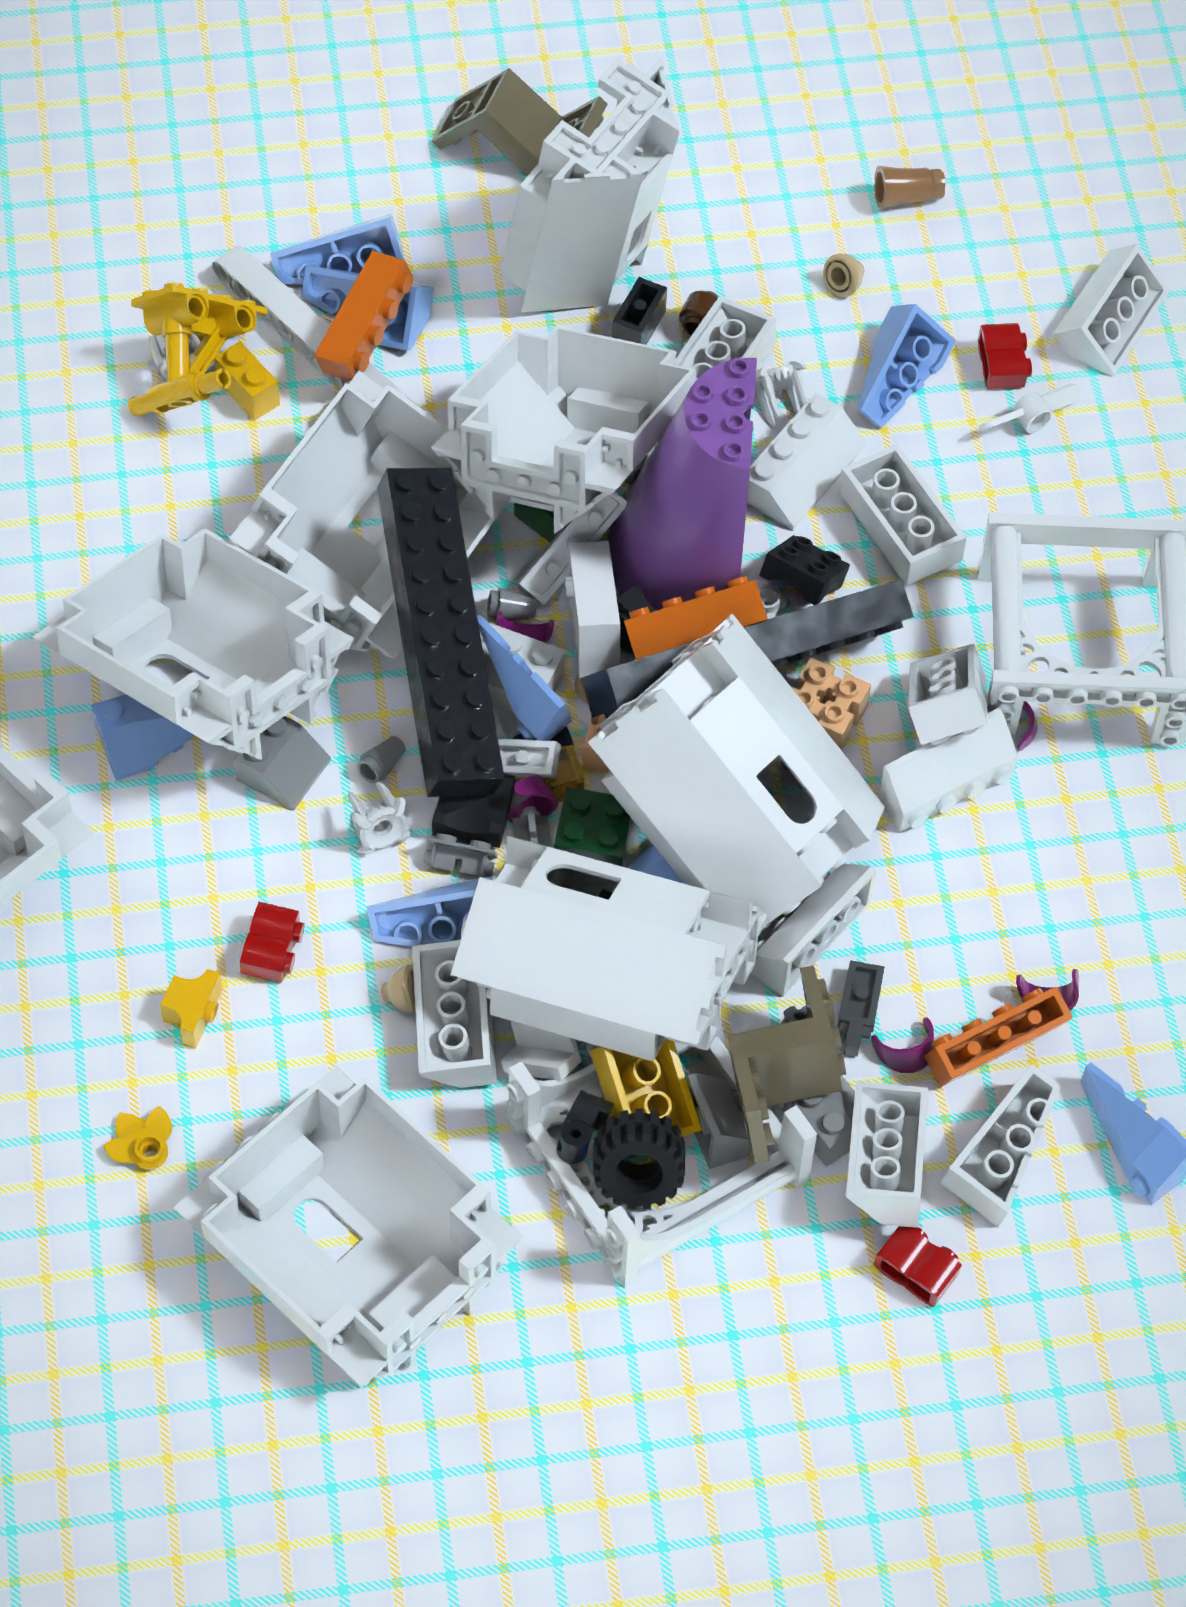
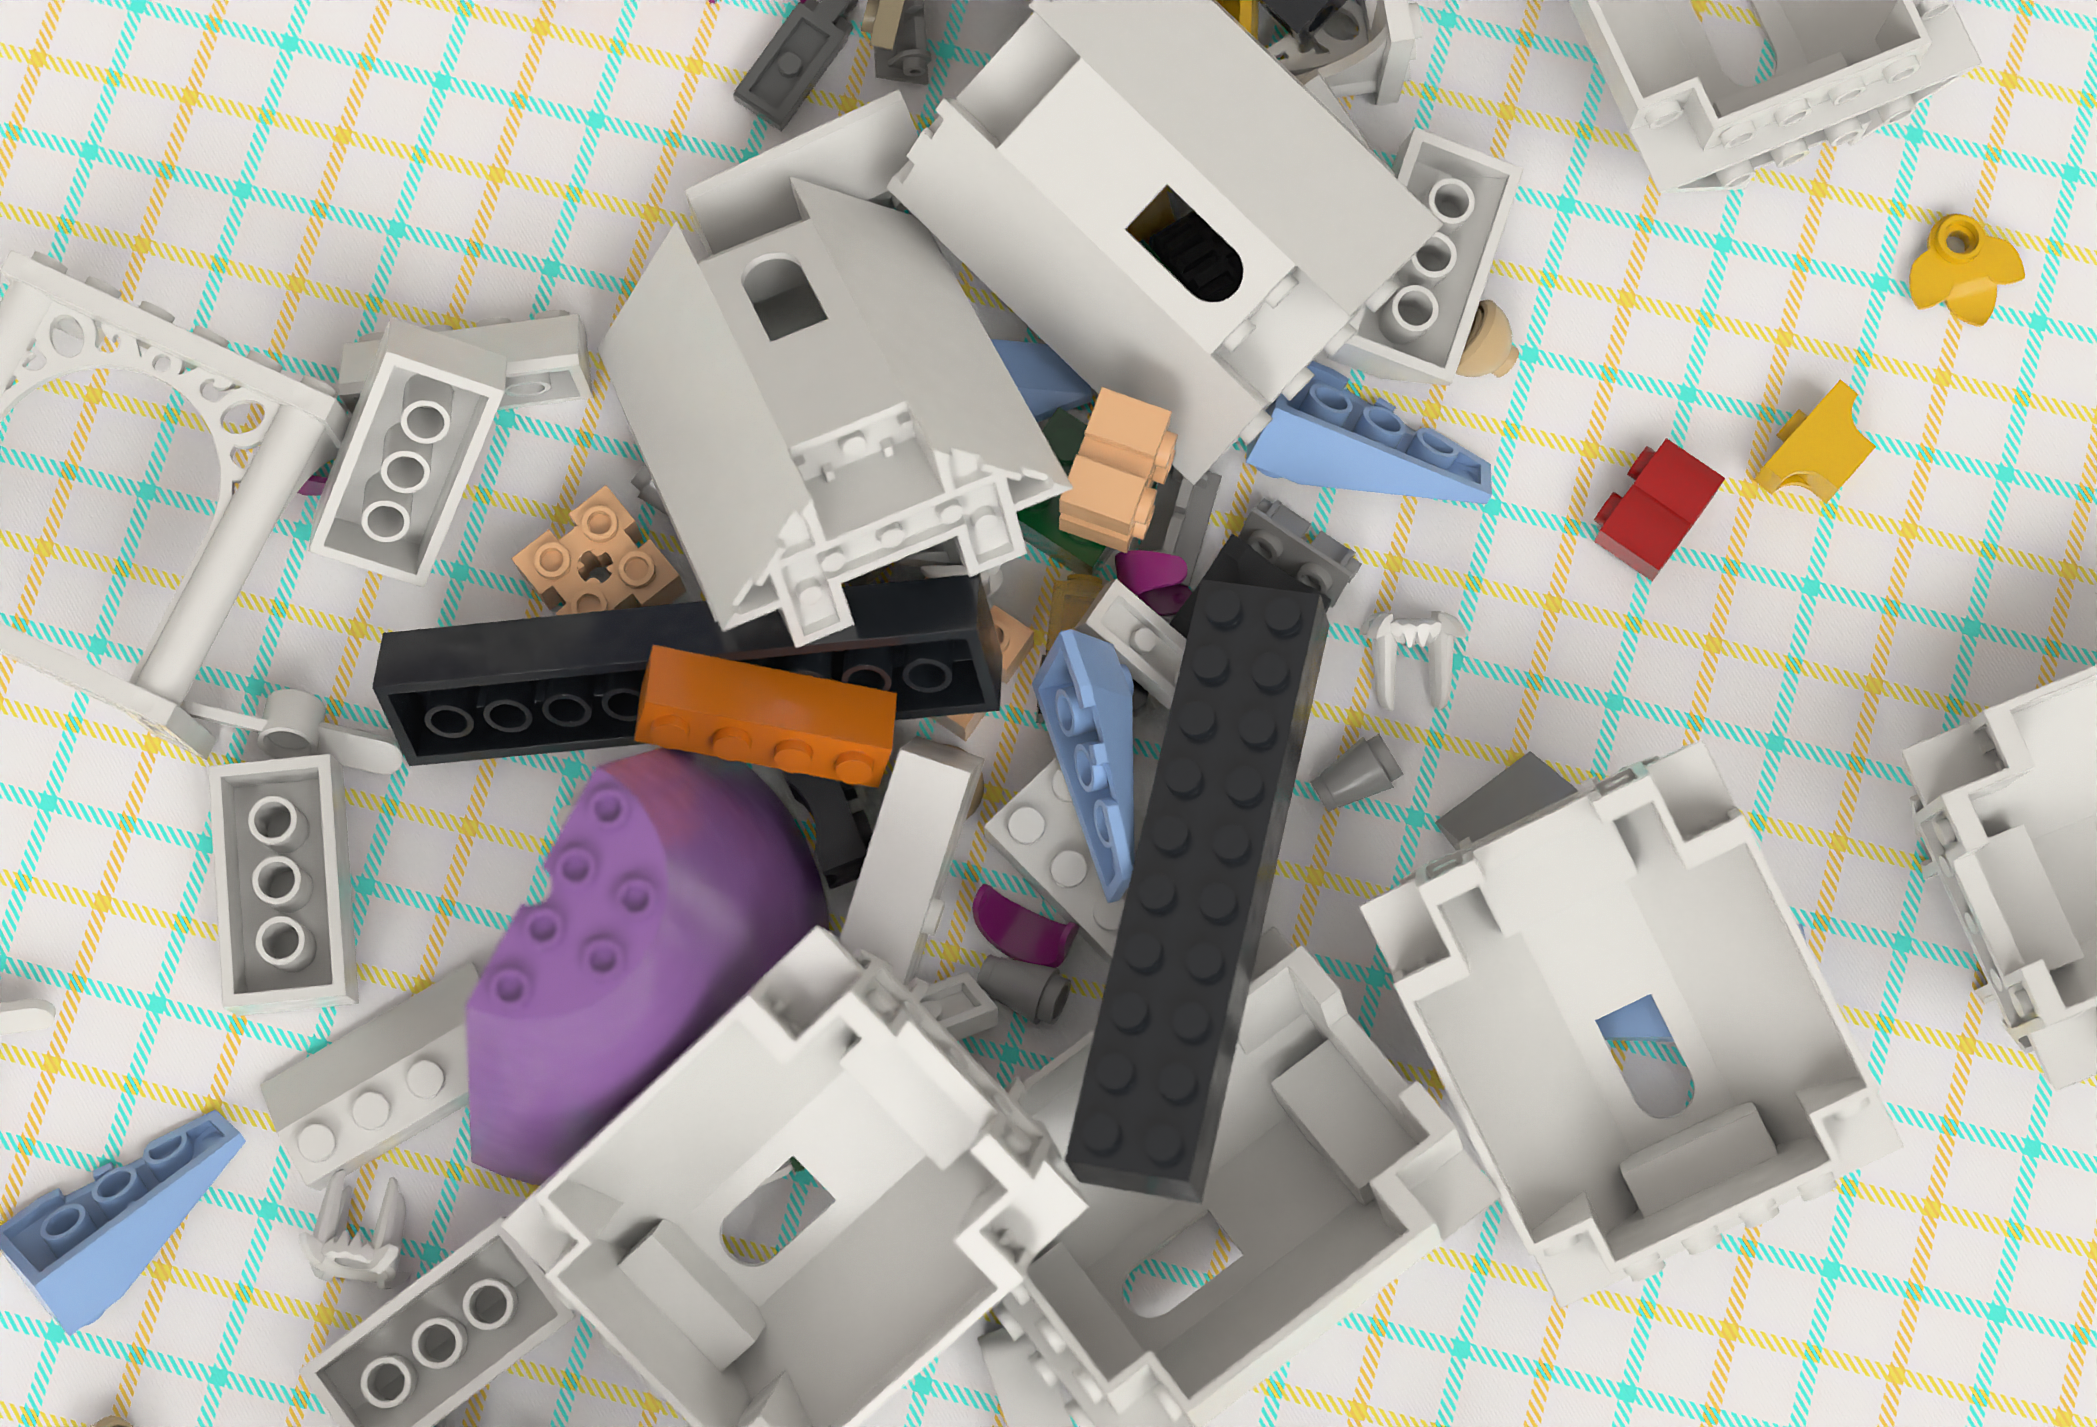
camera: 155 degrees left, 20 degrees up
black brick [759,535,851,605] -> none
none -> white piece [180,689,403,775]
none -> light nougat brick [1059,387,1178,553]

